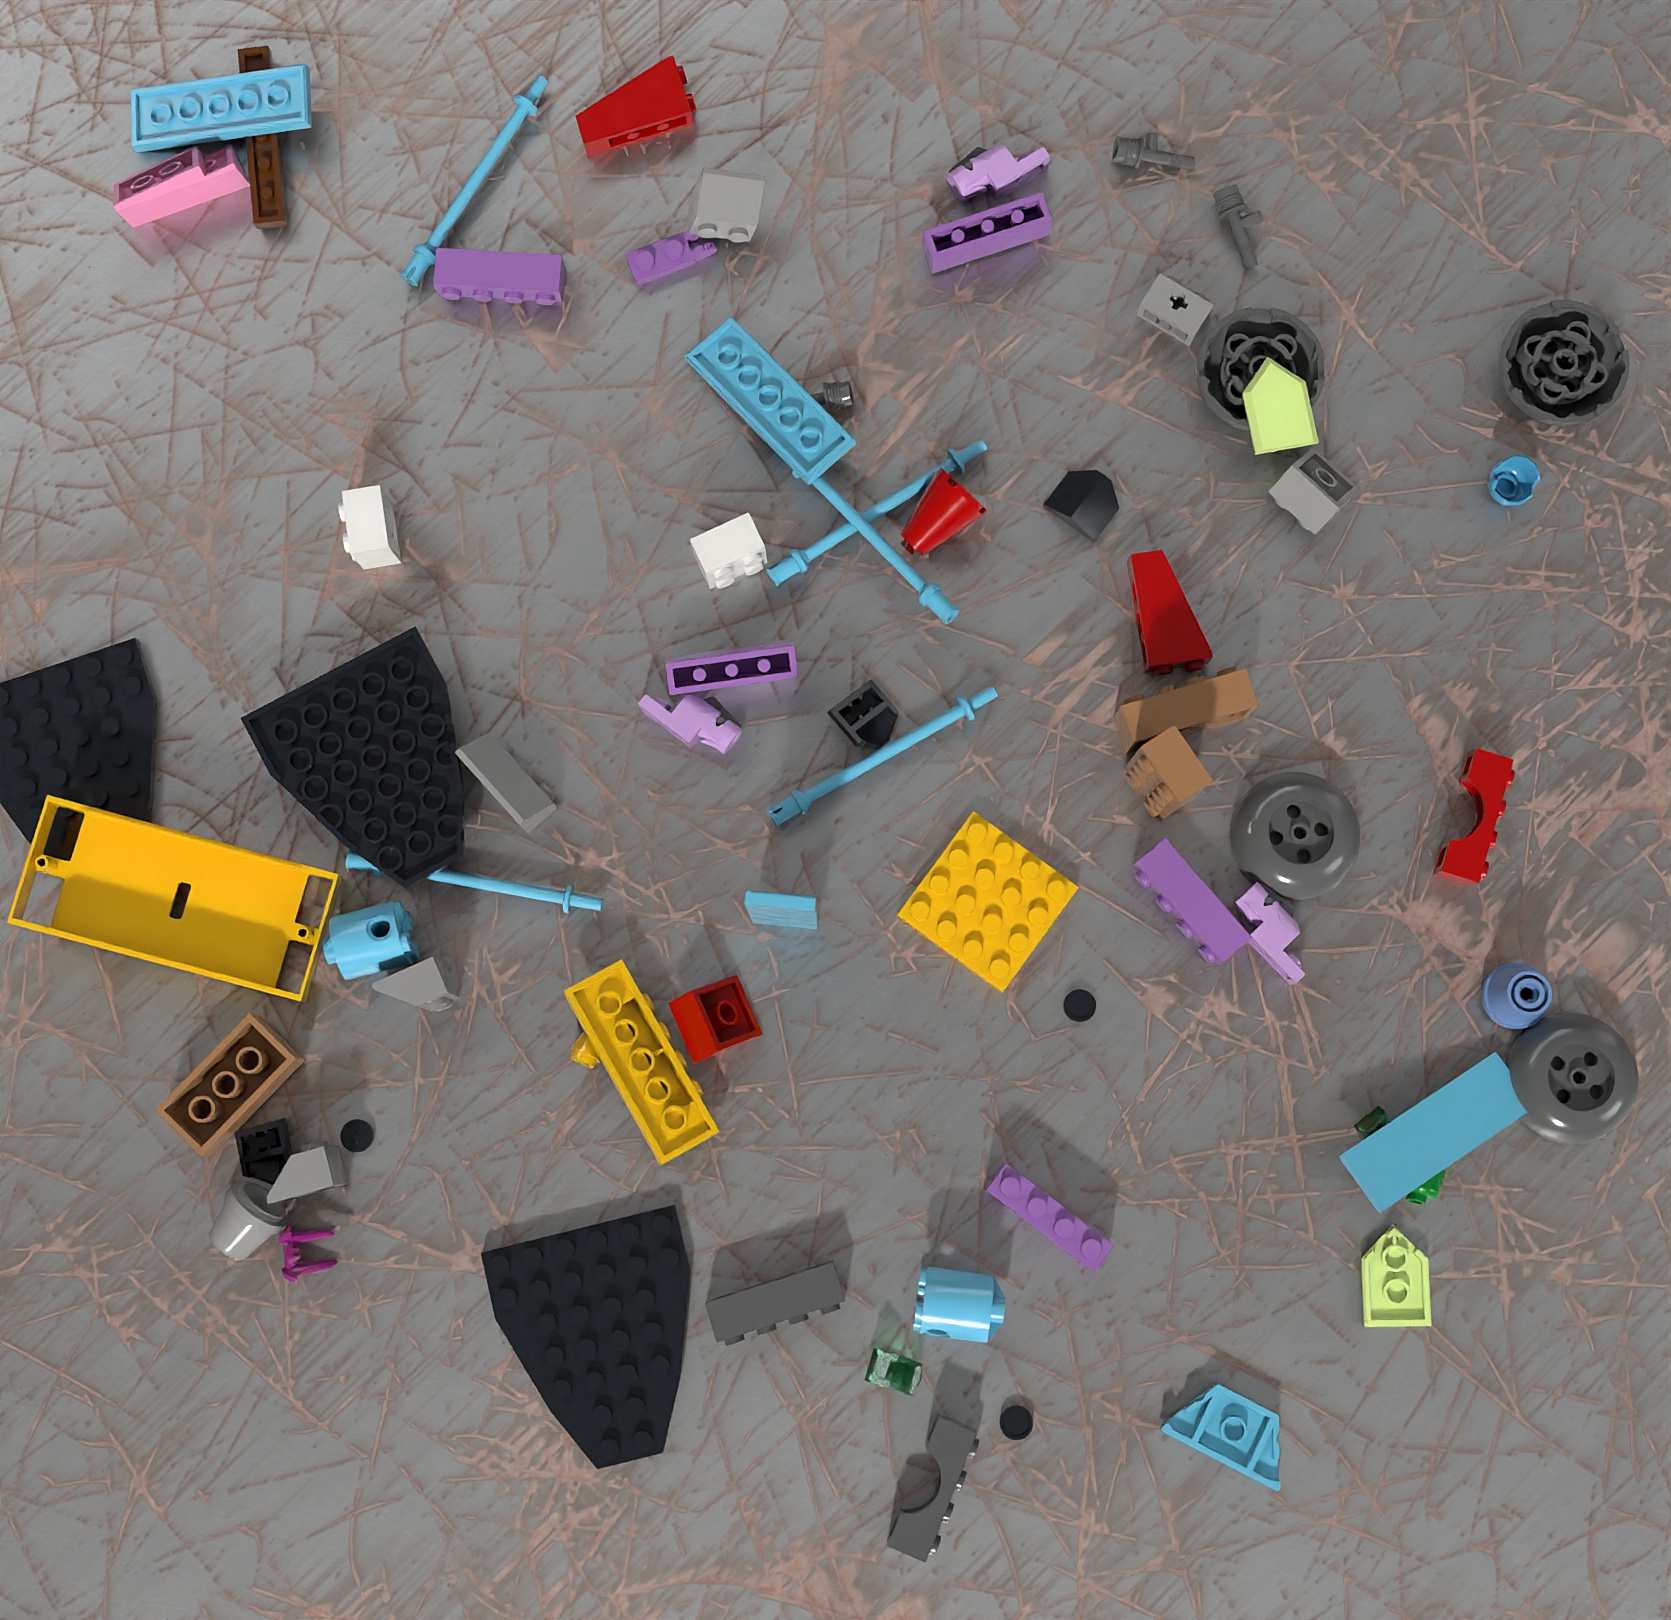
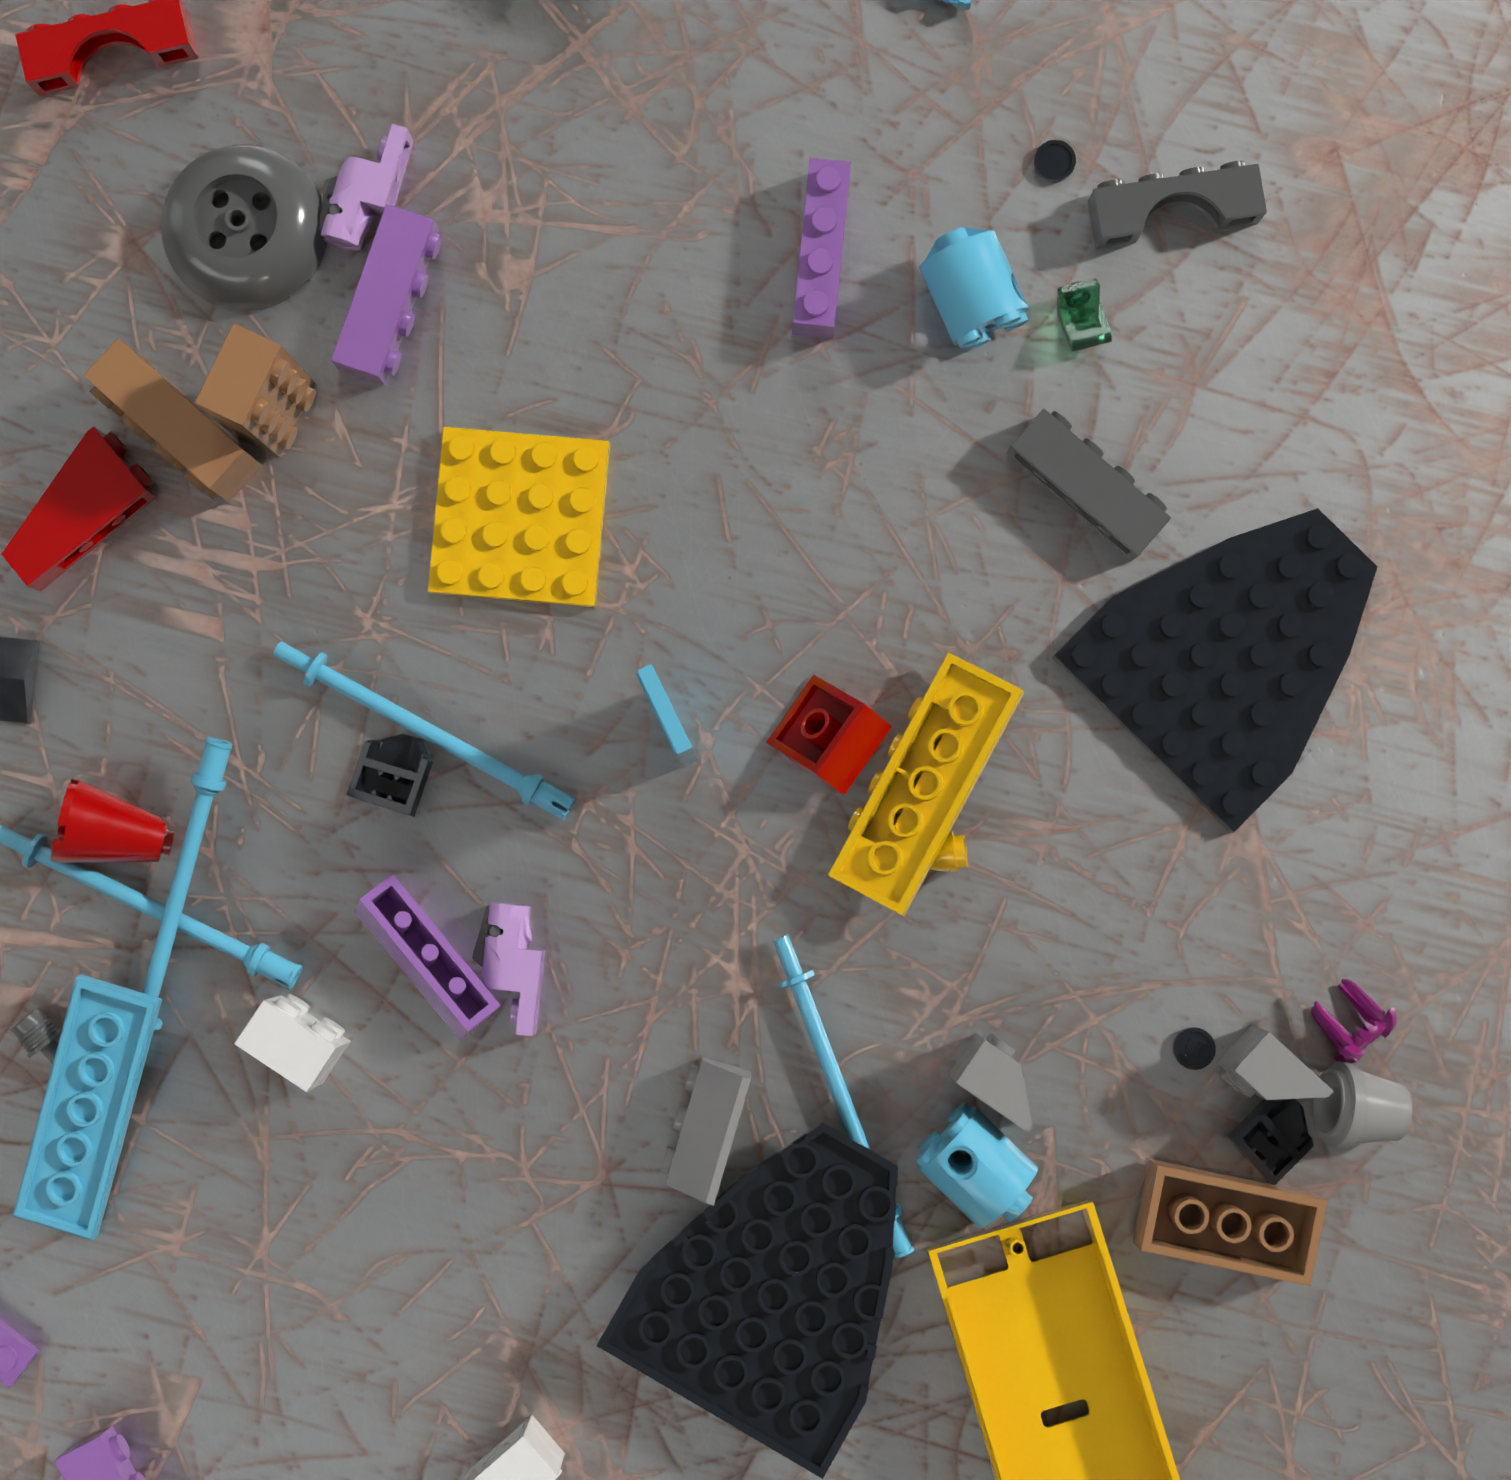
camera: 125 degrees left, 5 degrees up
black piece [1063,989,1096,1022] -> none

